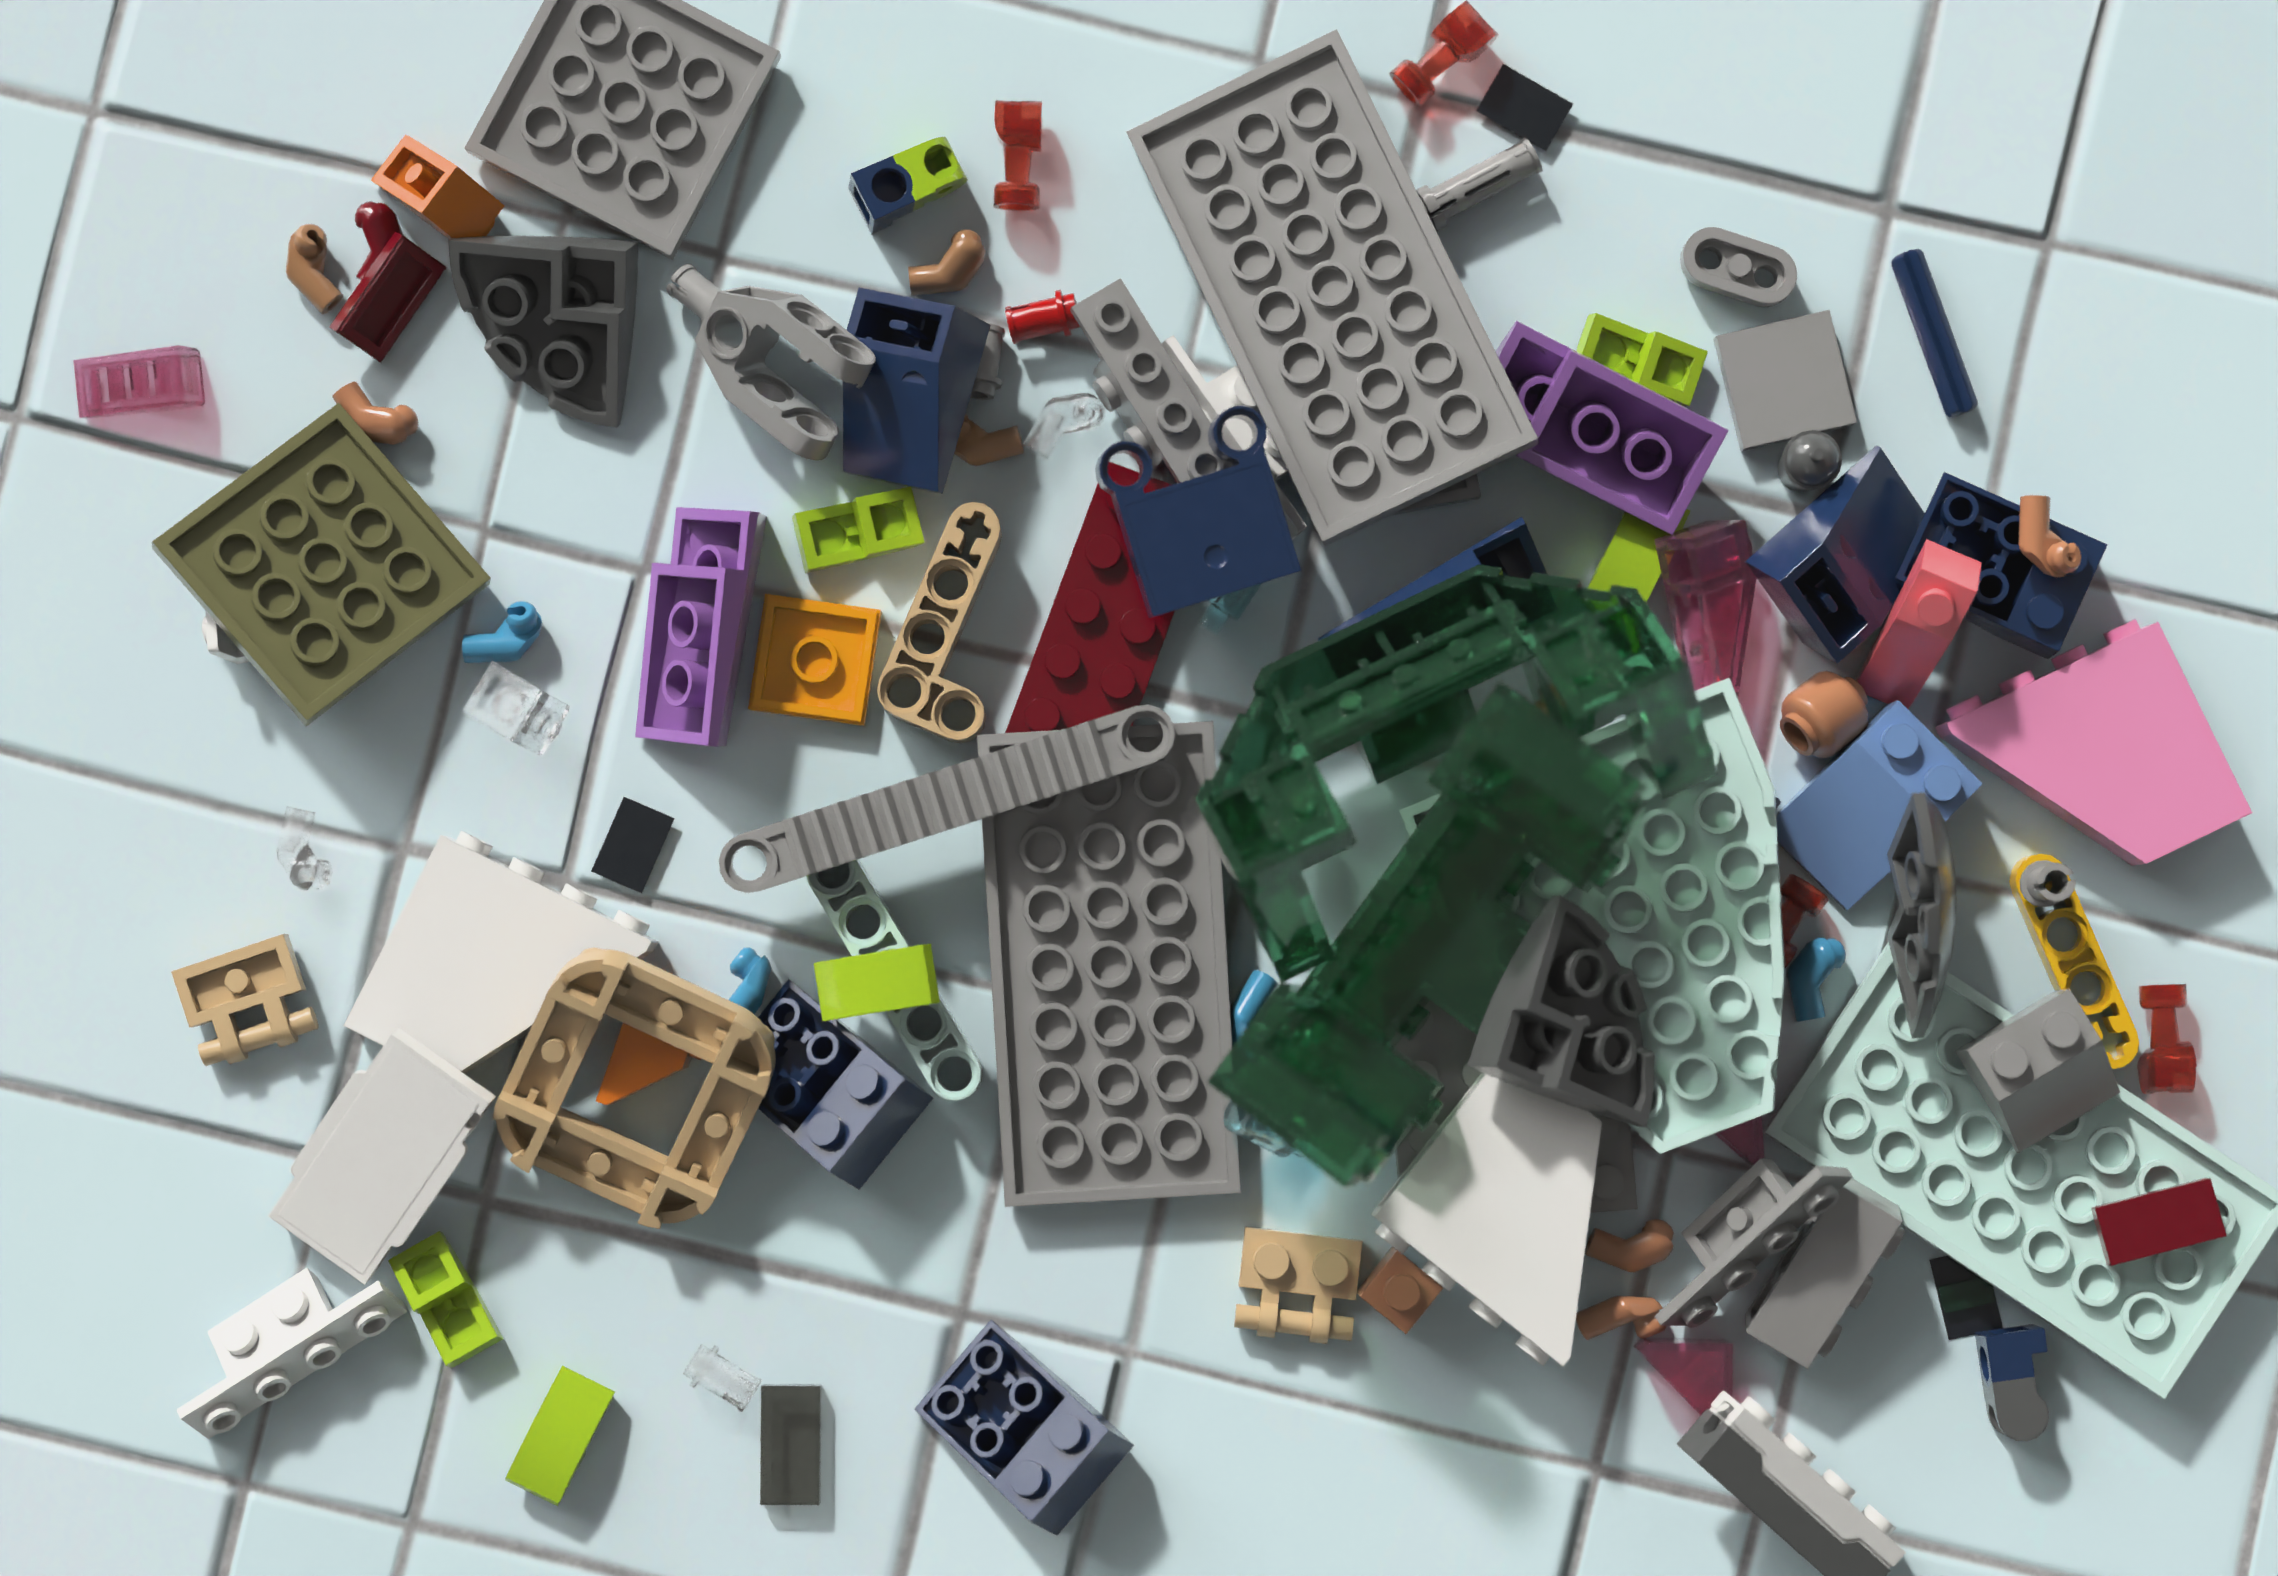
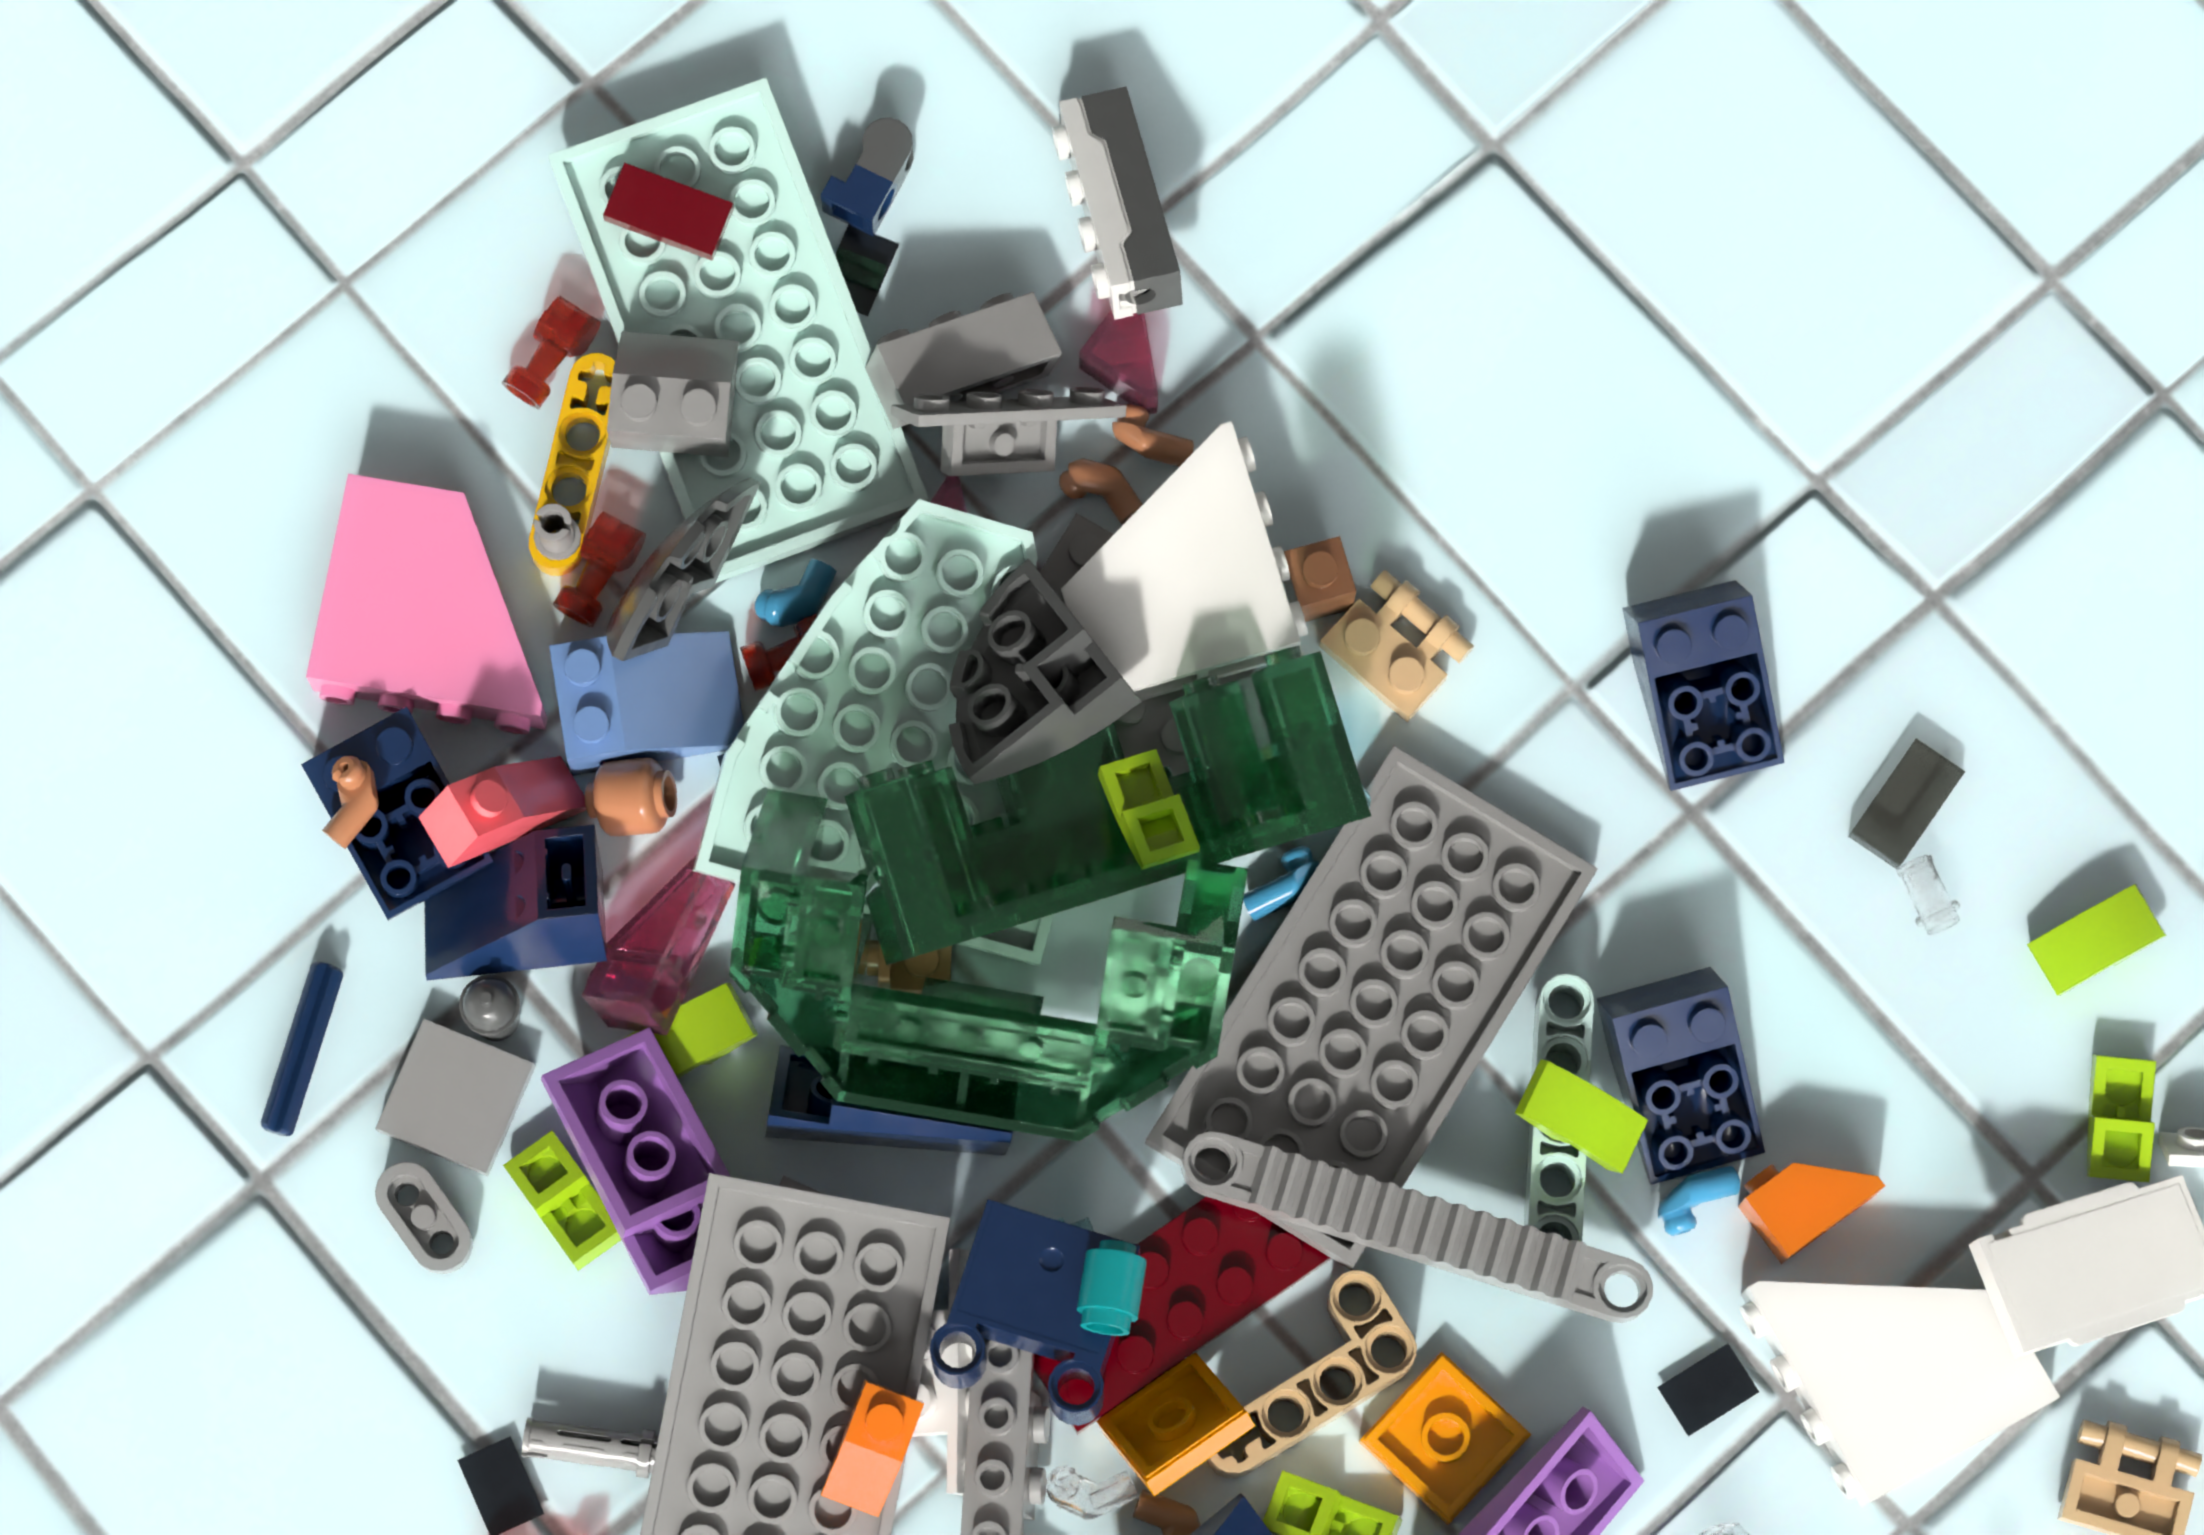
camera: 145 degrees left, 10 degrees down
tan plate [493,948,775,1229] -> none
none -> clear red leg [552,511,646,627]
none -> orange slope [820,1379,924,1517]
none -> teal brick [1077,1240,1147,1336]
none -> light orange tile [1096,1352,1255,1496]
none -> lime slope [1098,749,1200,870]

